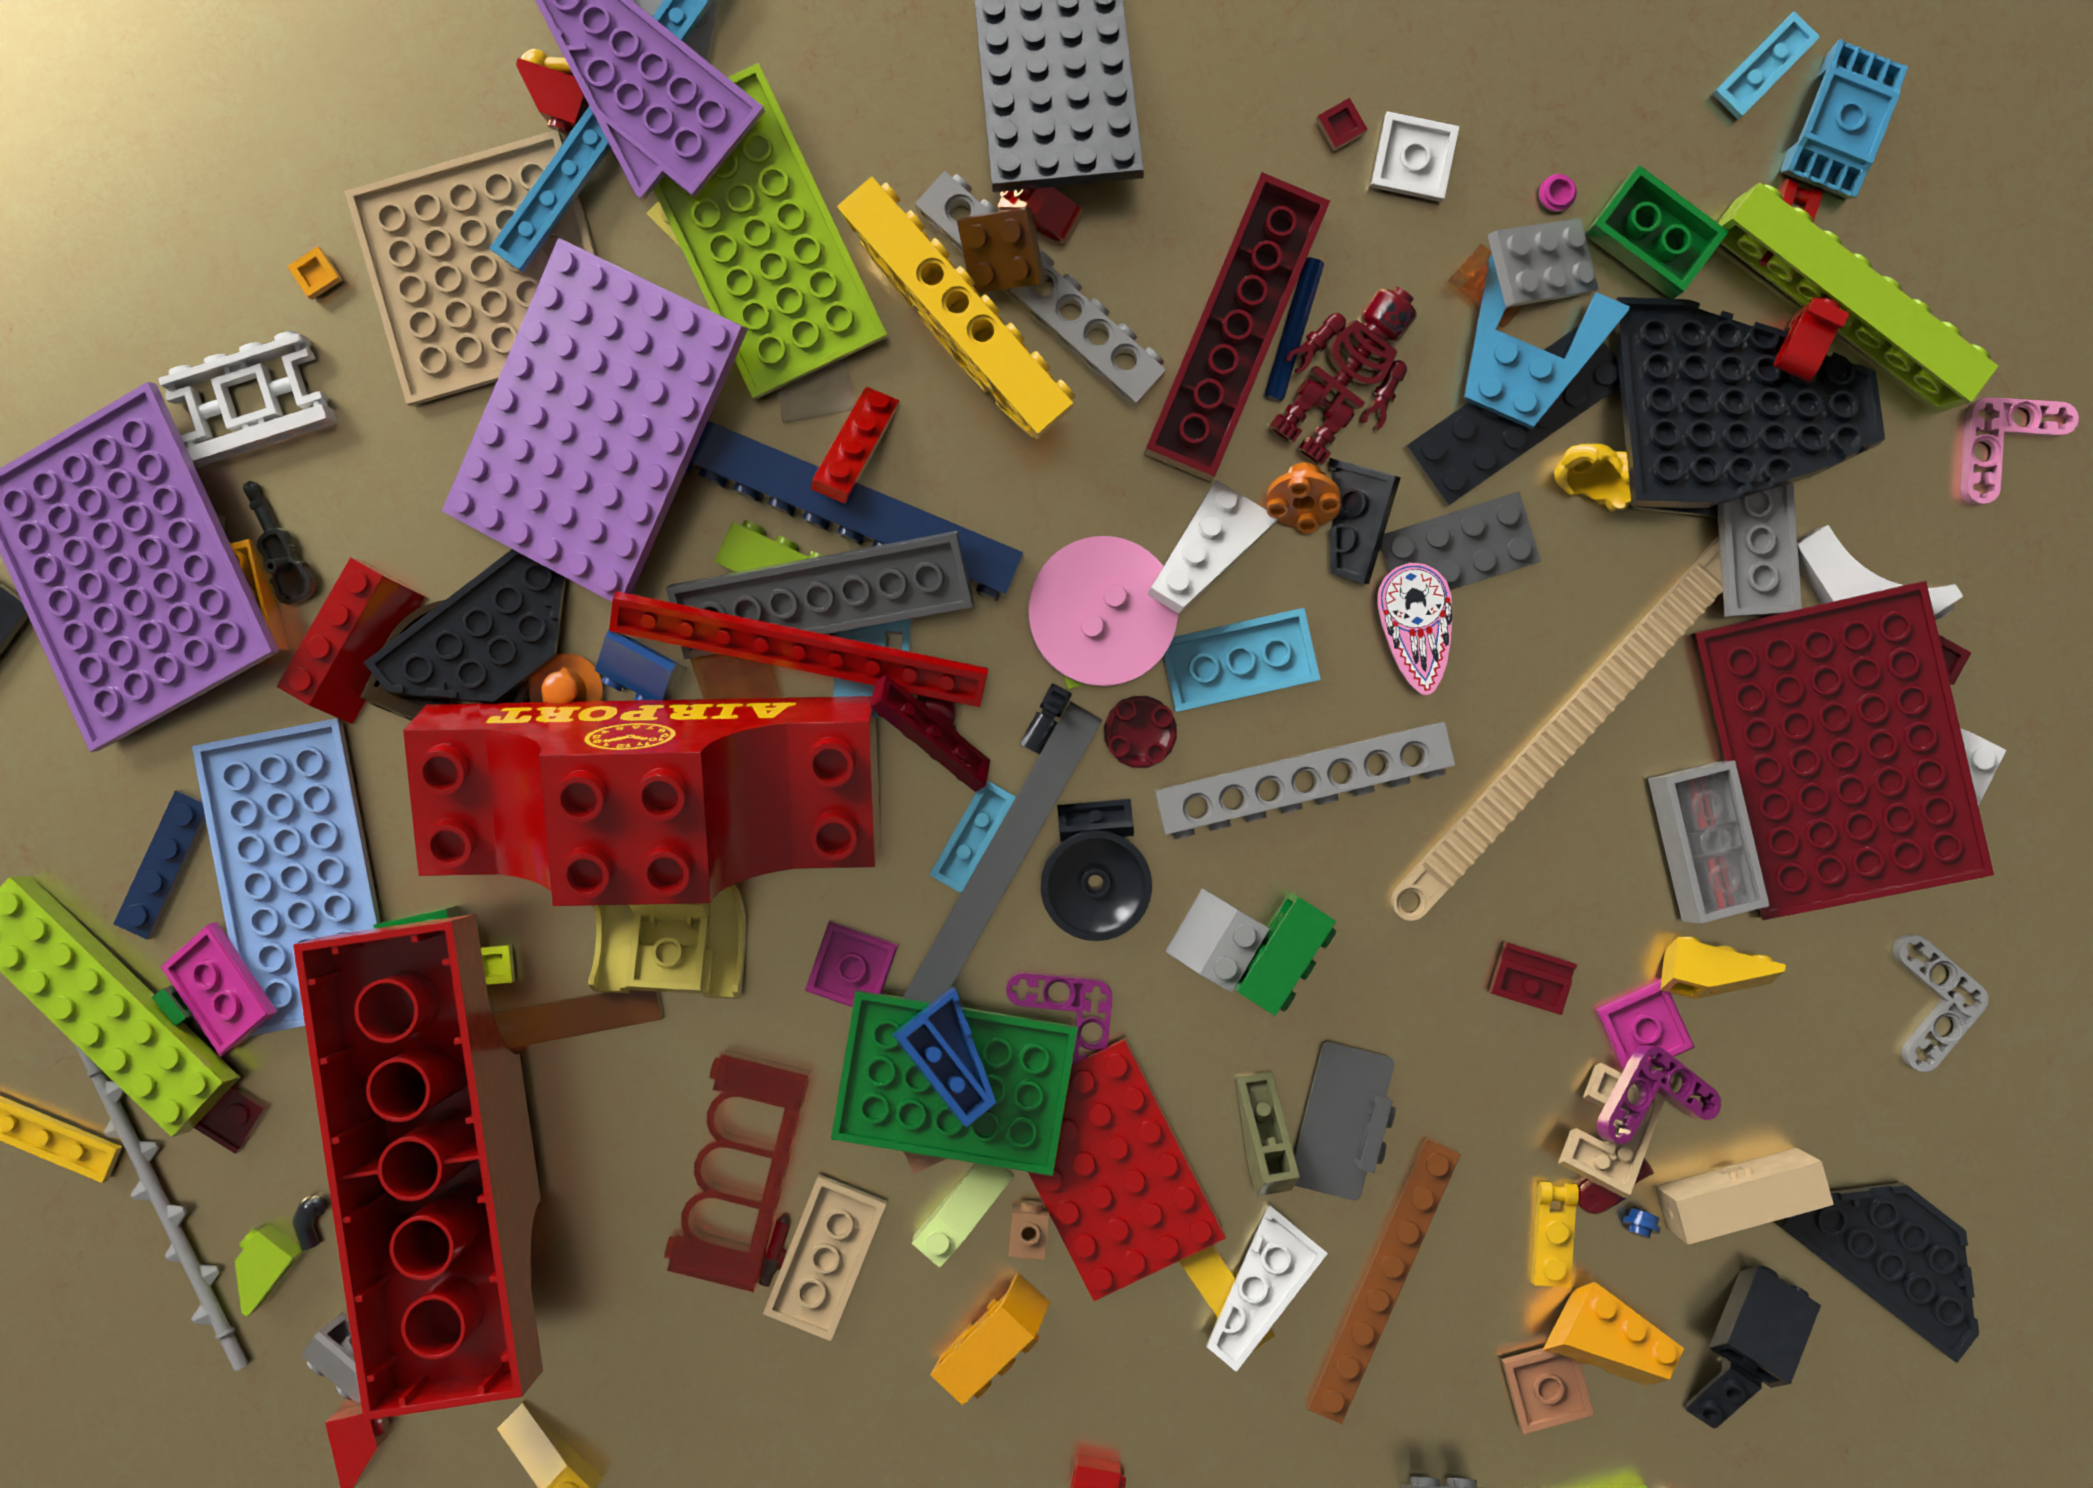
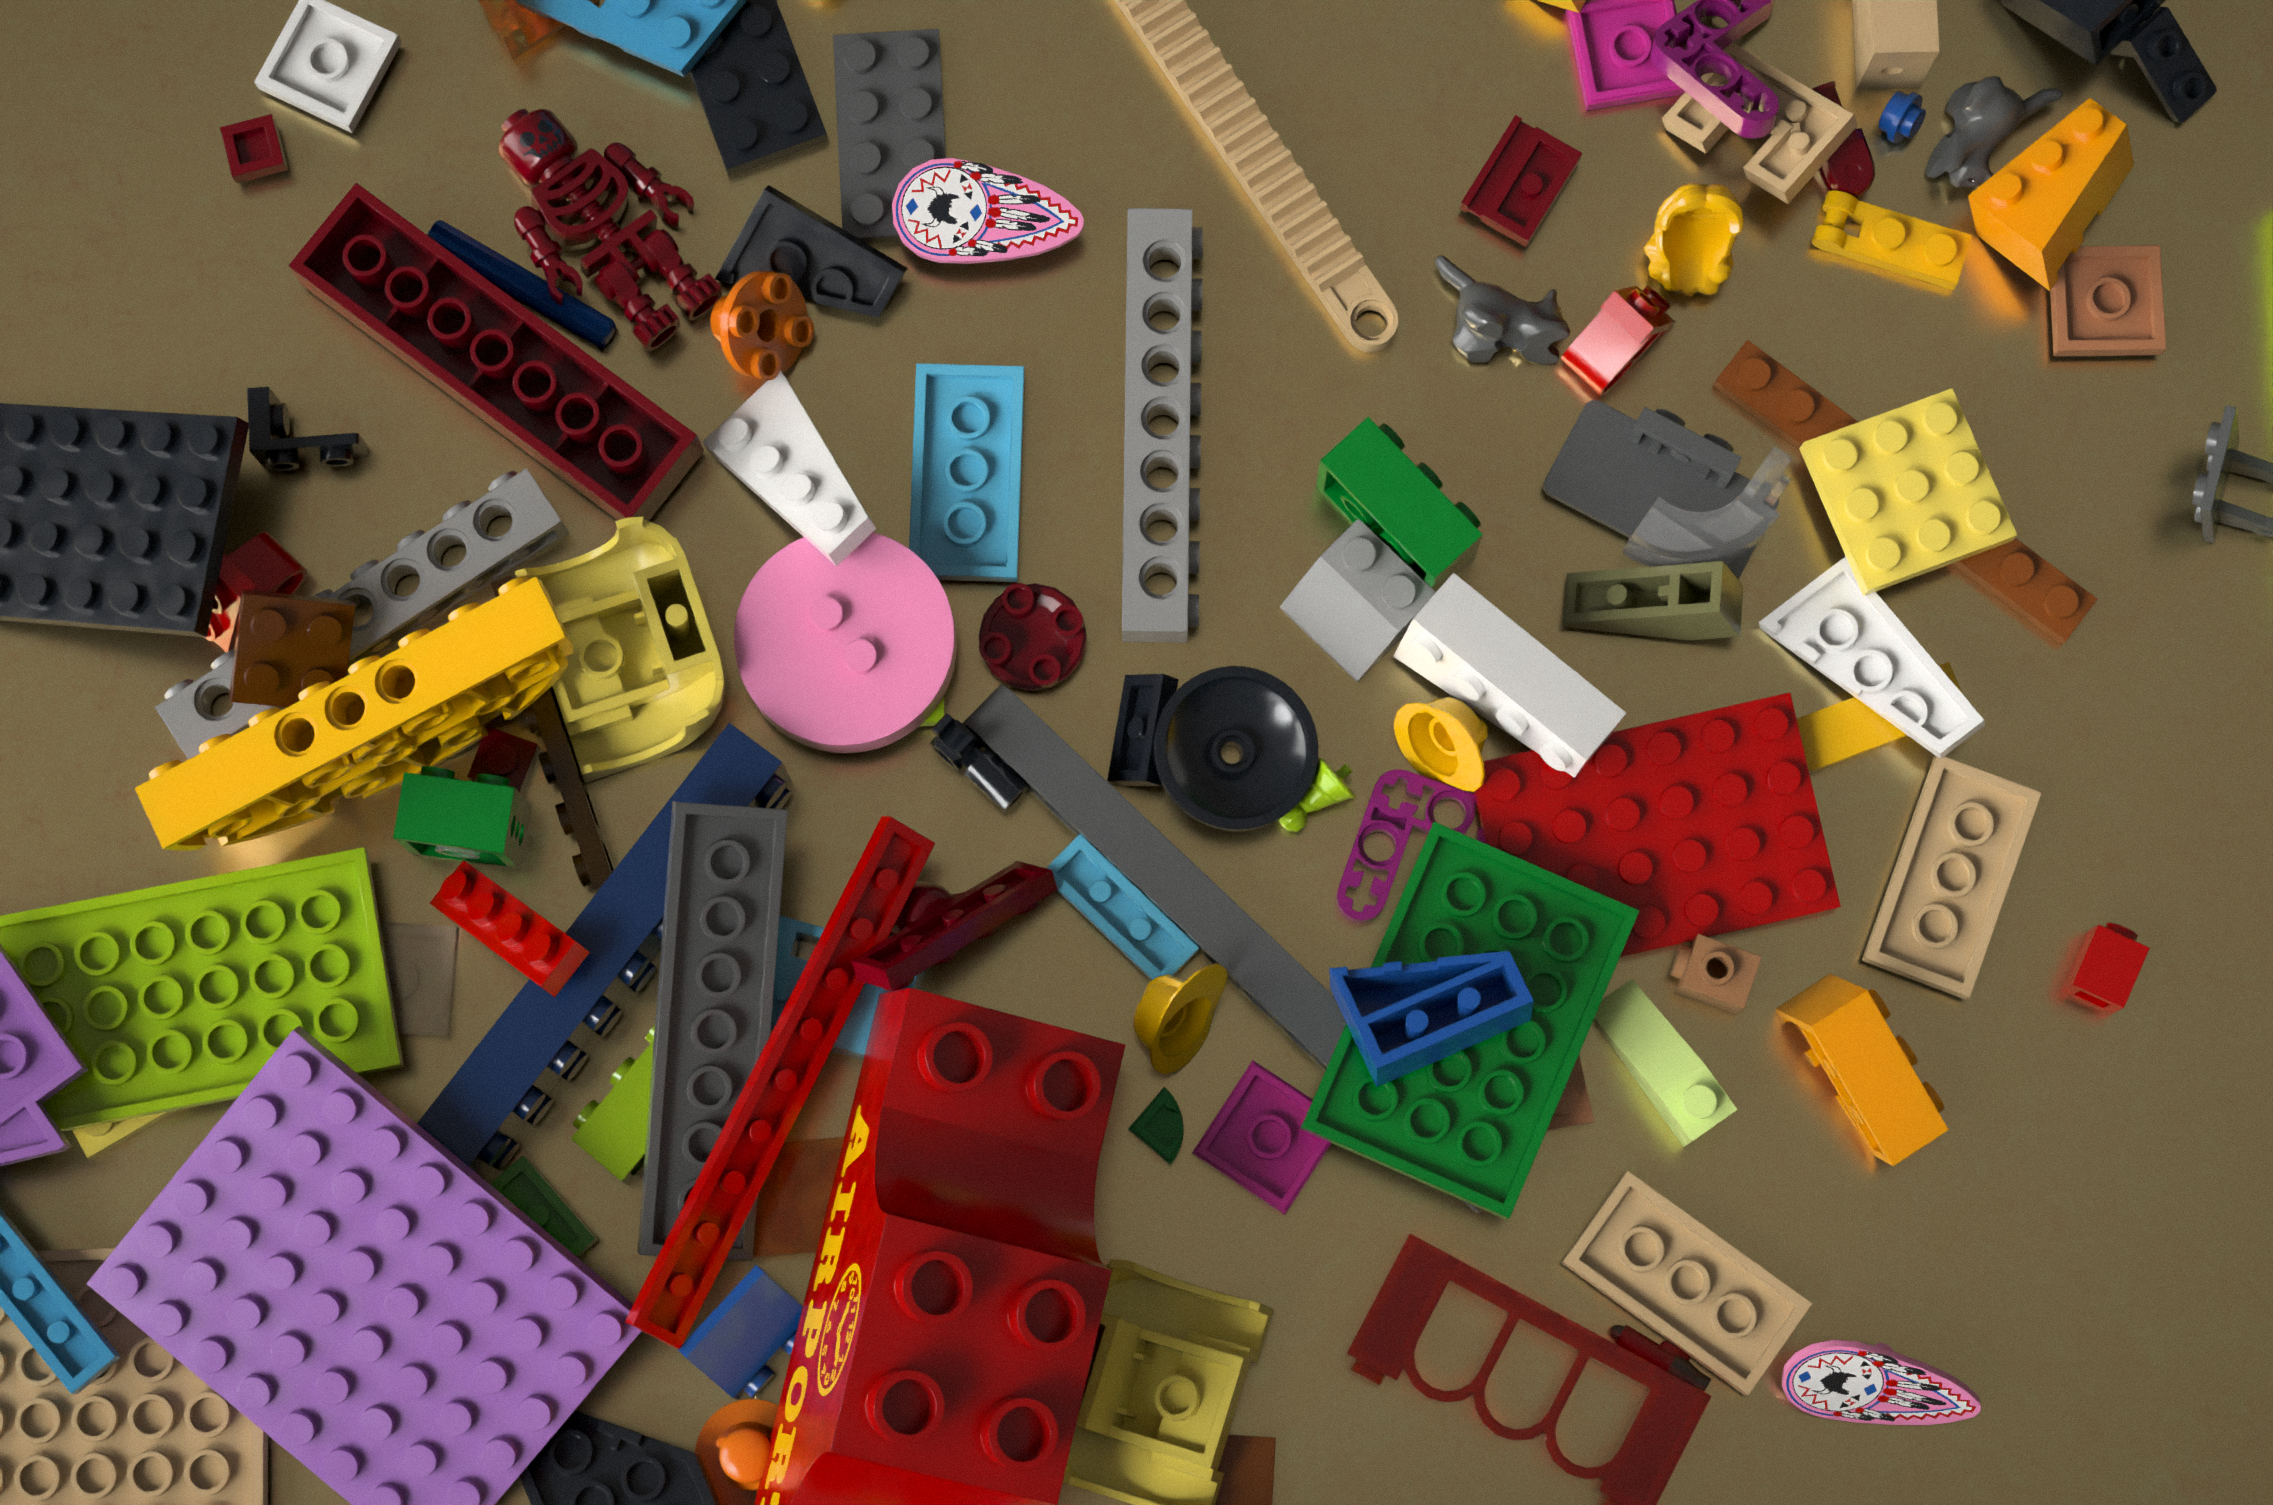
camera: 70 degrees left, 10 degrees down
none -> black bracket [247,387,368,471]
none -> green piece [393,766,531,870]
none -> dark red plate [467,726,541,796]
none -> bright green plate [490,1155,598,1258]
none -> dark brown plate [491,576,614,893]
none -> light yellow piece [514,517,725,783]
none -> green tile [1128,1087,1184,1166]
none -> yellow piece [1133,963,1228,1074]
none -> lime piece [1279,757,1356,832]
none -> white wedge [1393,573,1626,778]
none -> yellow piece [1394,697,1488,792]
none -> dark grey animal [1435,255,1570,364]
none -> pin [1561,285,1676,396]
none -> clear arch [1622,446,1792,567]
none -> yellow hair [1644,183,1744,297]
none -> shield [1782,1340,1981,1425]
none -> light yellow plate [1799,388,2017,596]
none -> tan plate [1861,756,2042,1000]
none -> dark grey animal [1926,76,2063,187]

